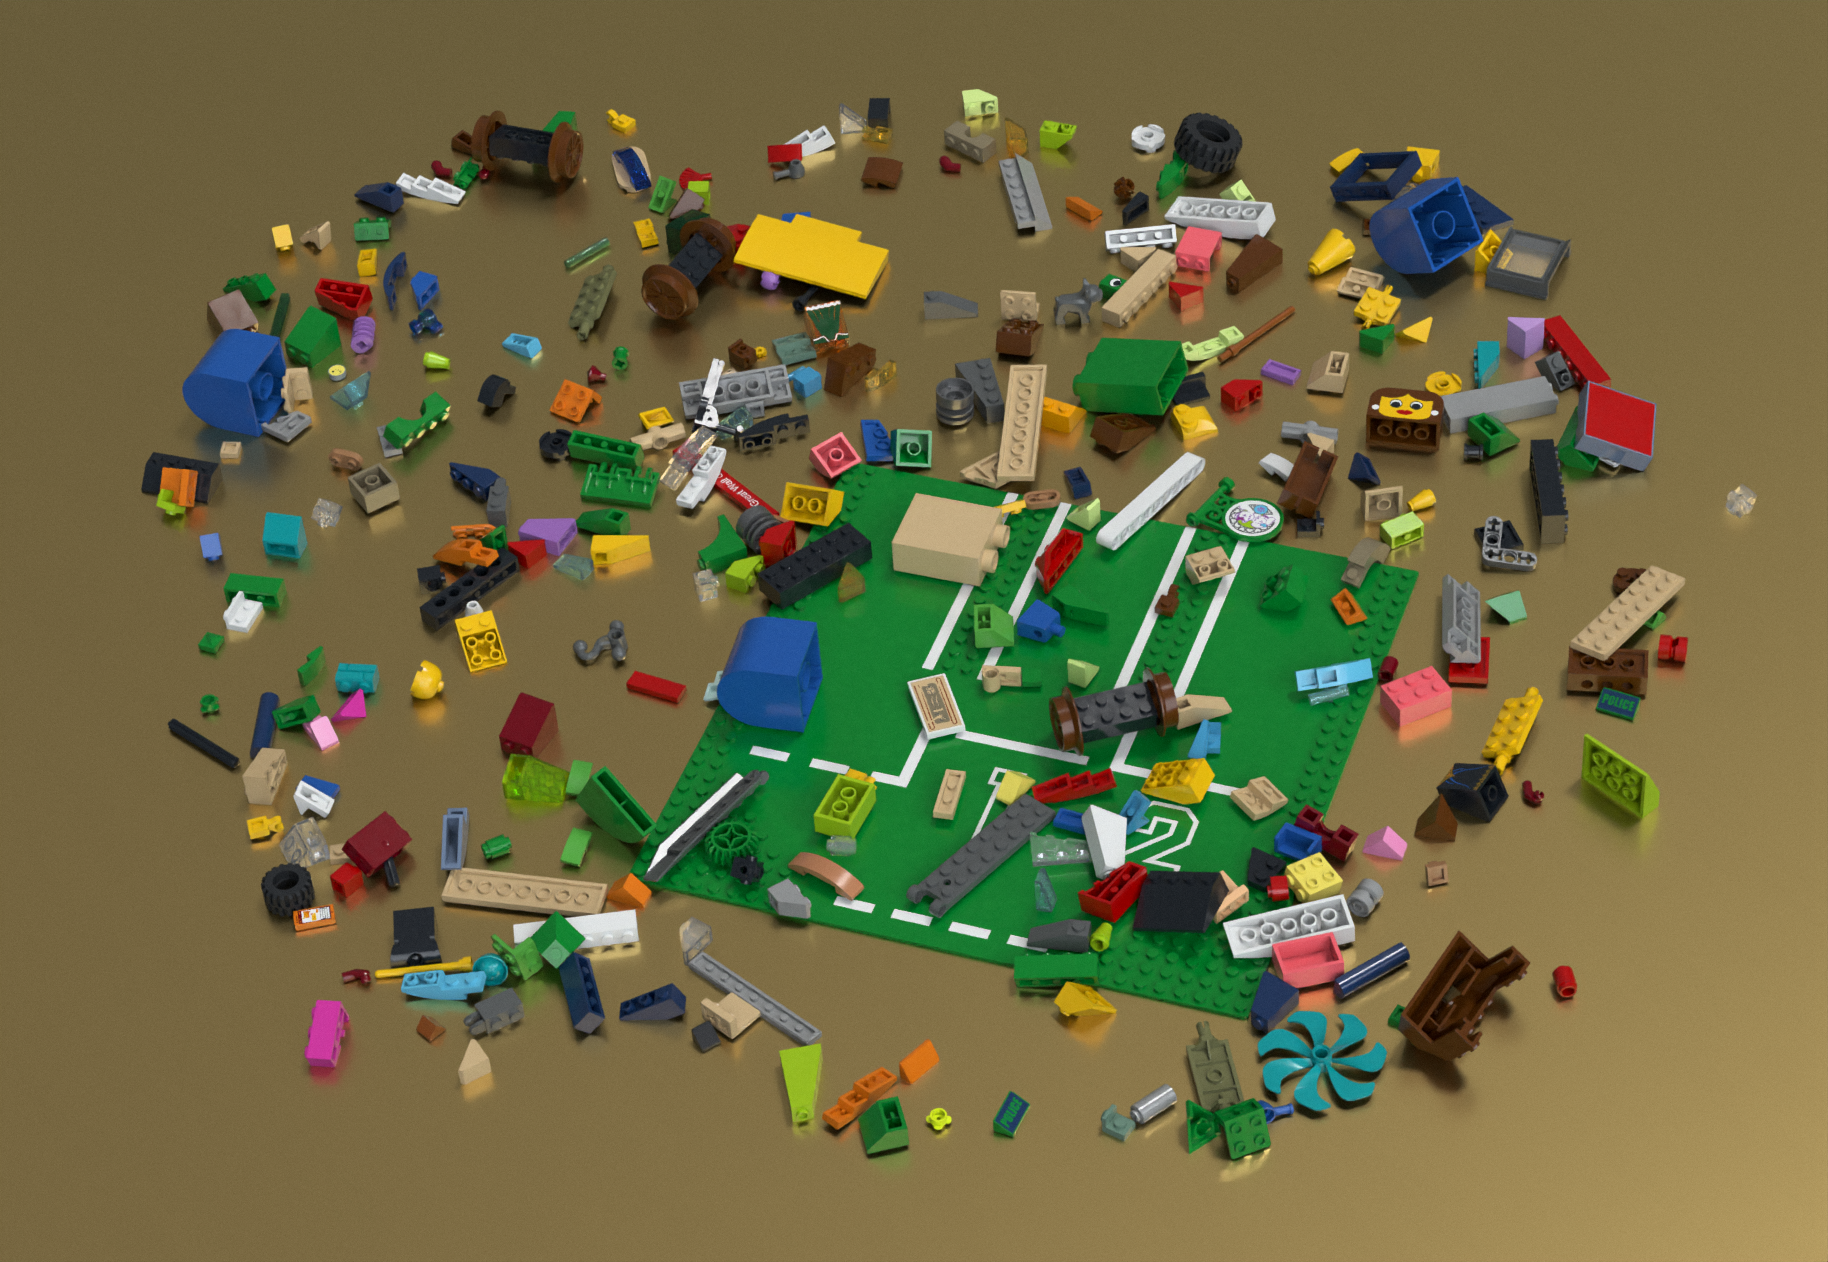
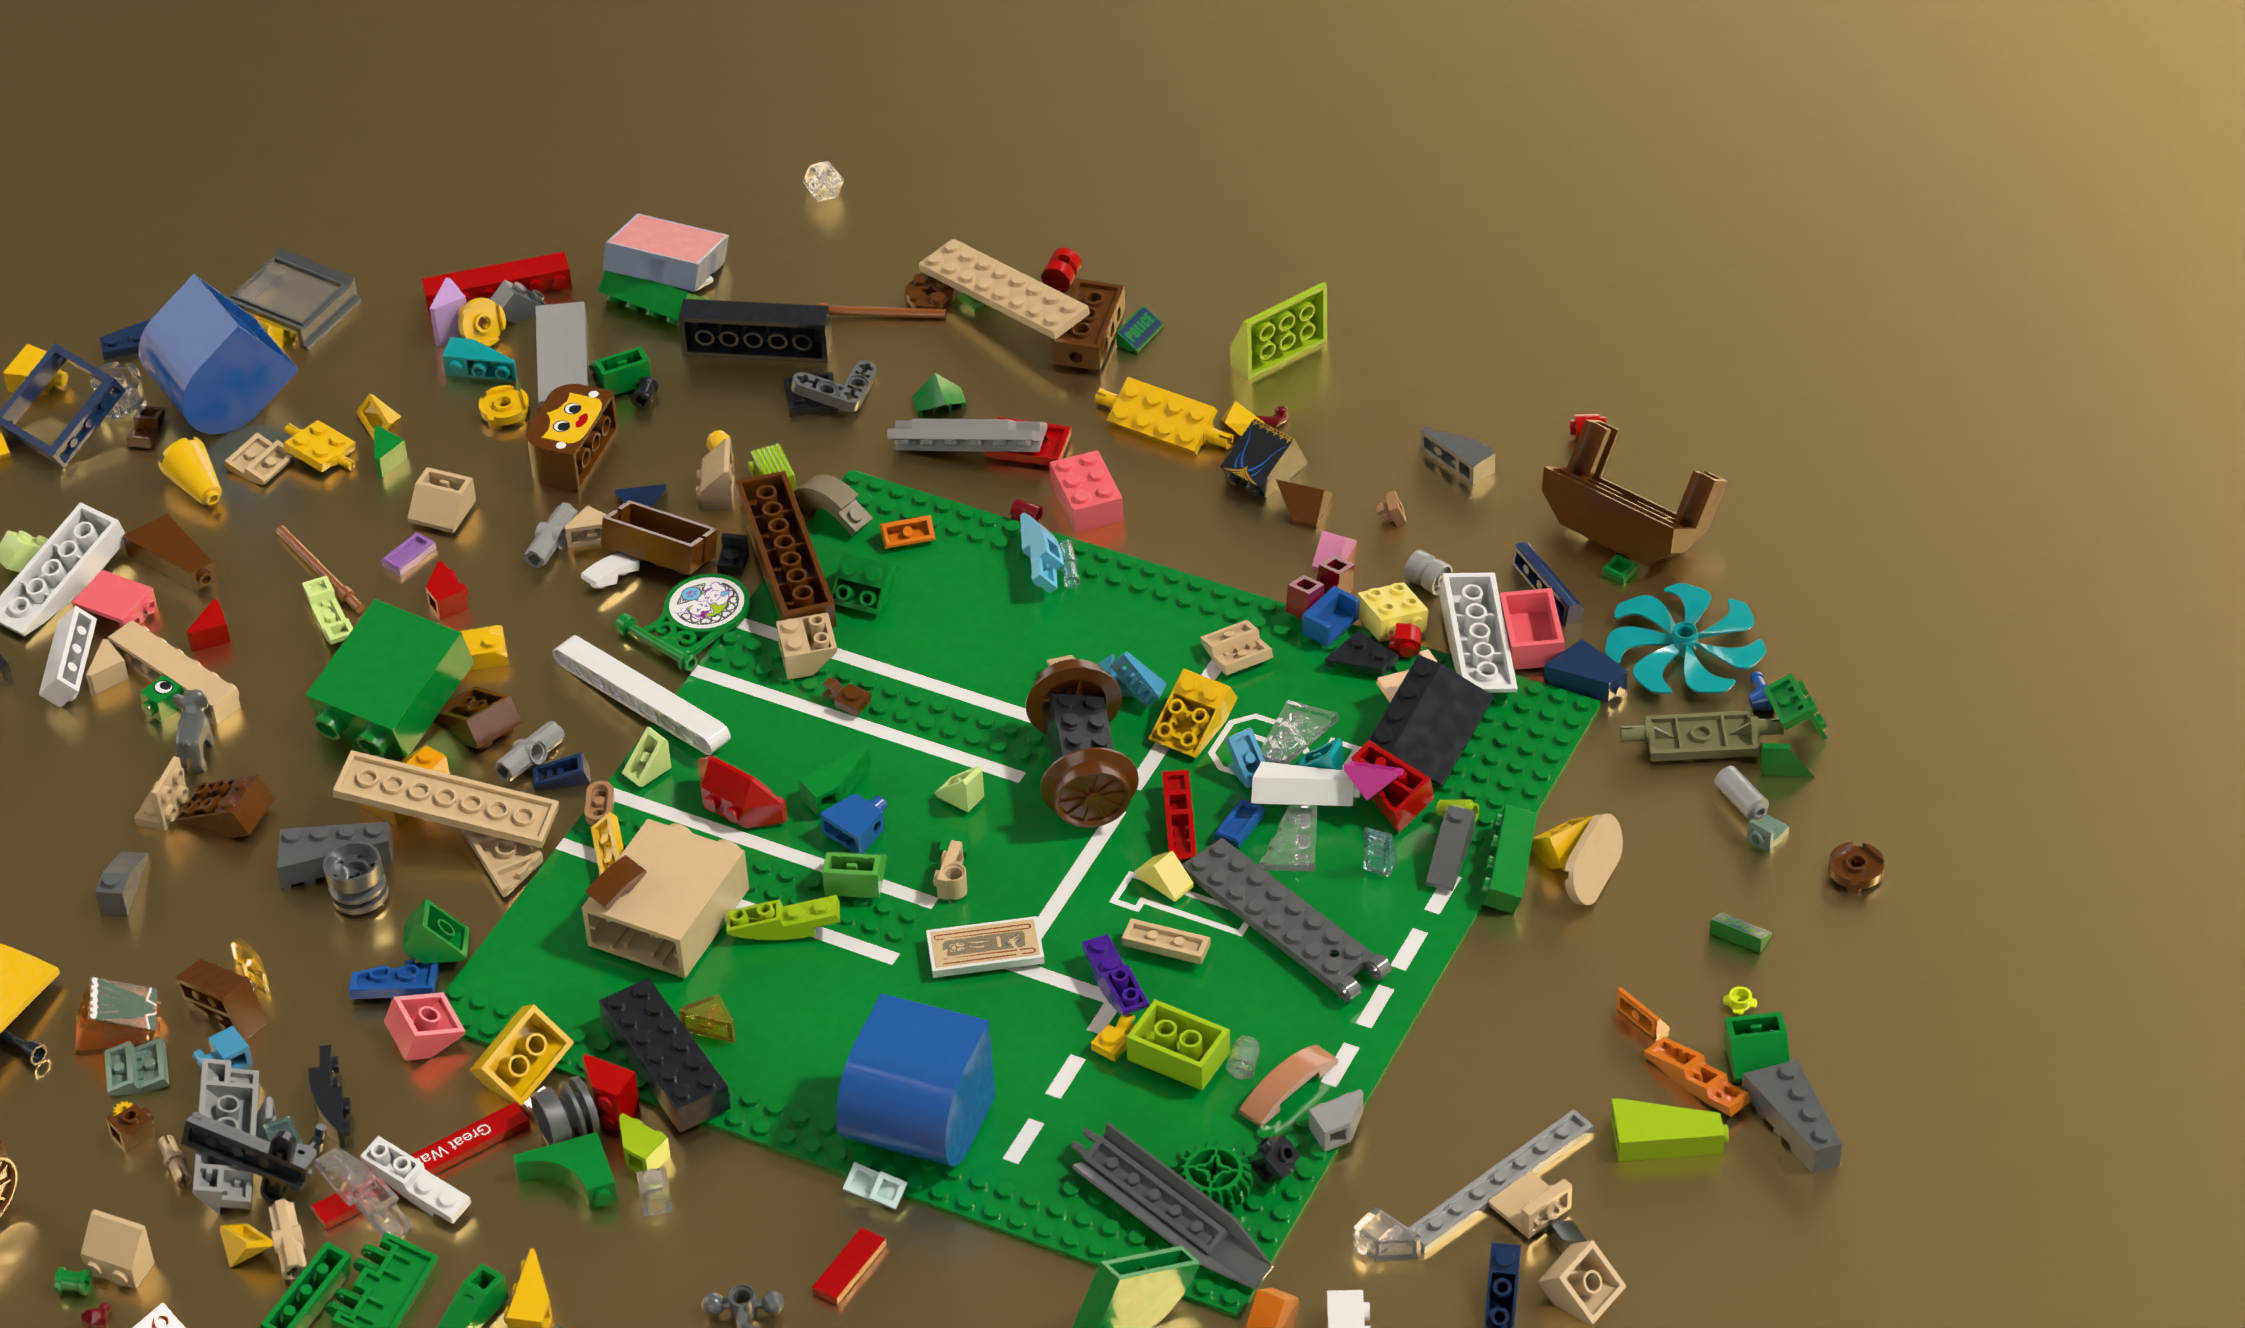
camera: 85 degrees left, 0 degrees up
none -> tan slope [81,1209,155,1289]
none -> yellow plate [458,298,506,347]
none -> light grey piece [494,721,565,782]
none -> reddish brown slope [585,855,647,910]
none -> lime slope [726,895,840,940]
none -> reddish brown brick [736,470,837,628]
none -> dark orange bar [819,303,946,319]
none -> dark purple slope [1082,934,1149,1015]
none -> yellow slope [1220,401,1264,436]
none -> clear wing [1260,700,1338,764]
none -> teal slope [1297,738,1343,770]
none -> dark pink slope [1343,761,1404,800]
none -> dark grey slope [1420,427,1496,485]
none -> tan slope [1538,1240,1626,1325]
none -> tan tile [1565,813,1623,905]
none -> dark grey wedge [1742,1060,1842,1173]
none -> reddish brown plate [1828,842,1884,893]

